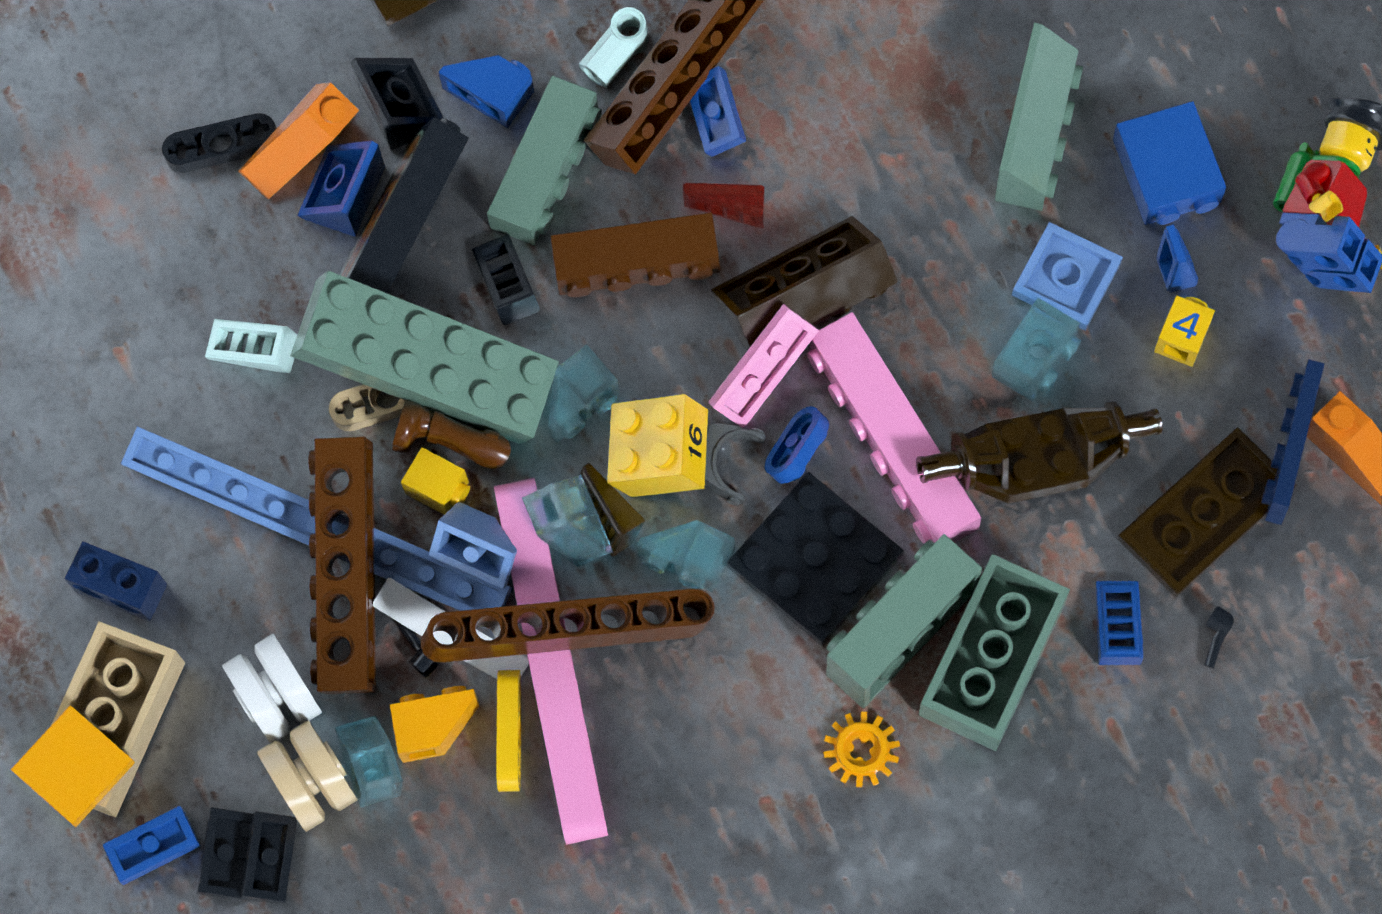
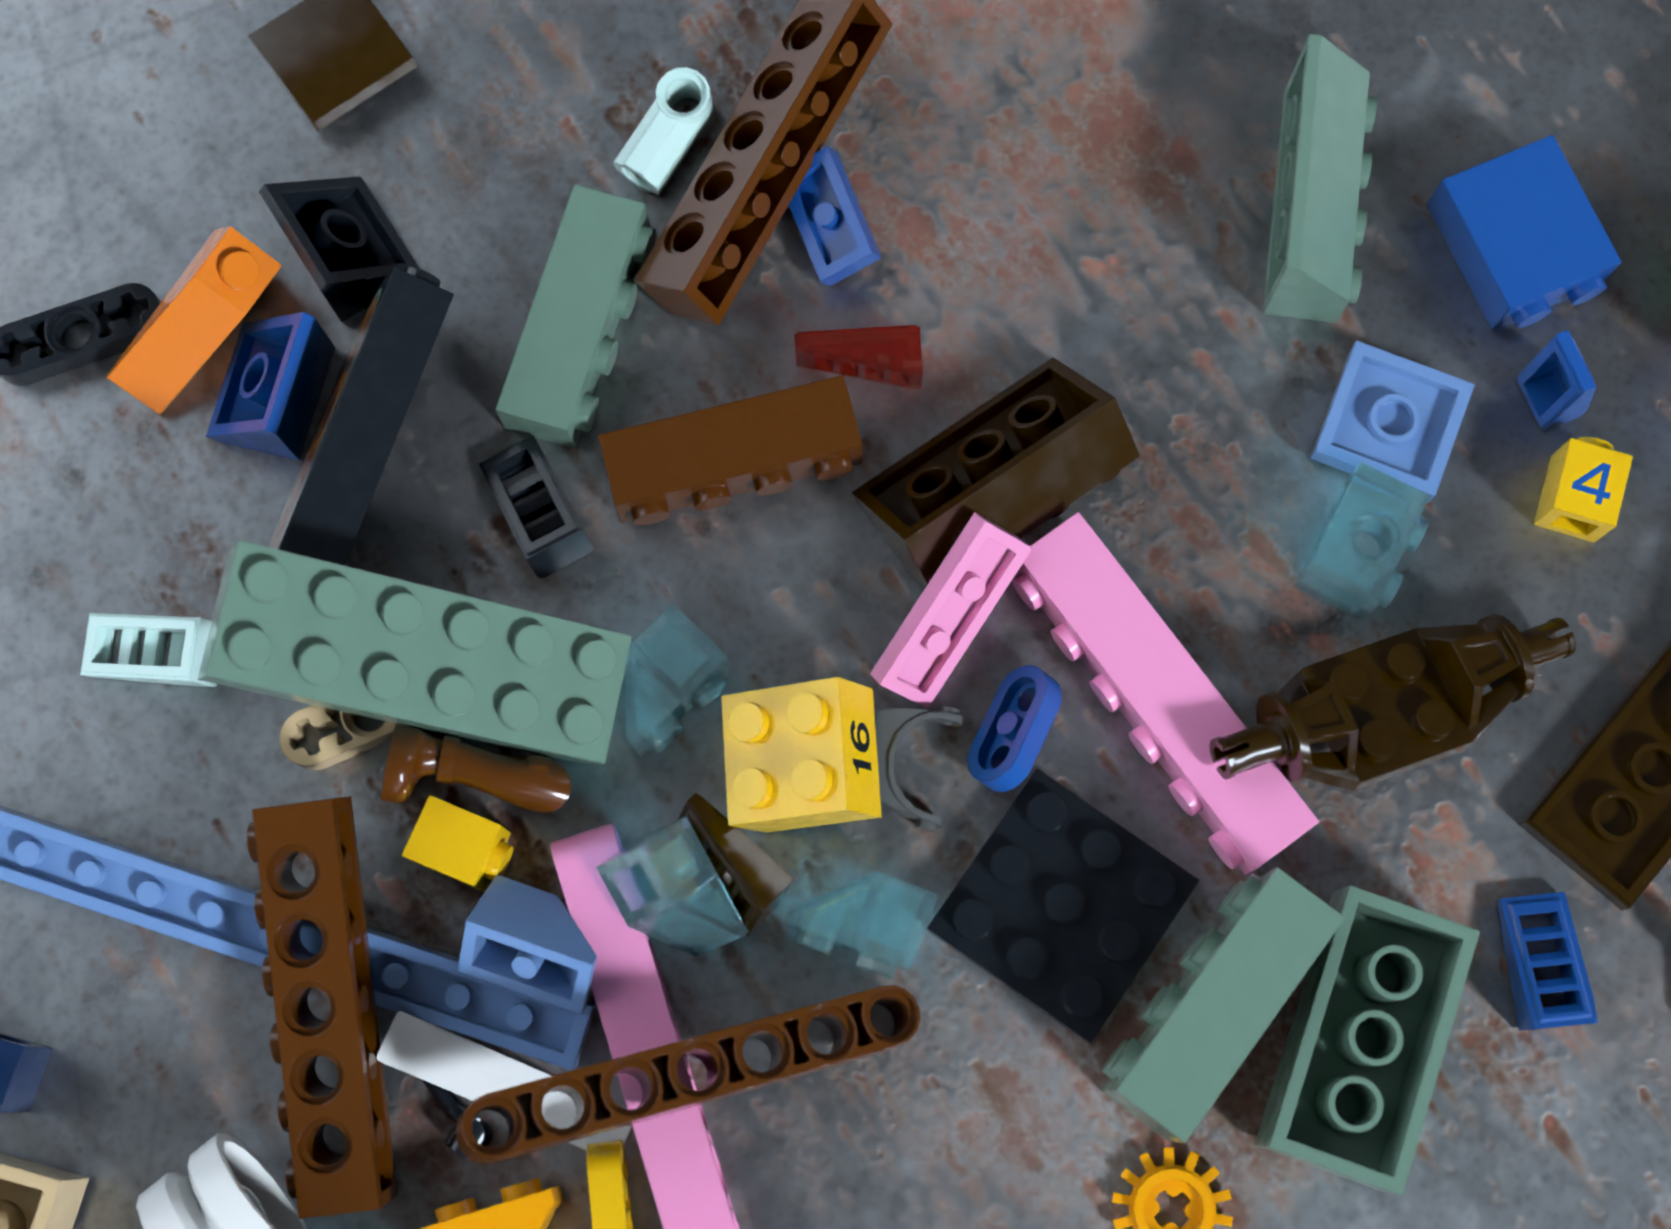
camera: 10 degrees left, 5 degrees up
blue slope [438,55,535,128] -> none

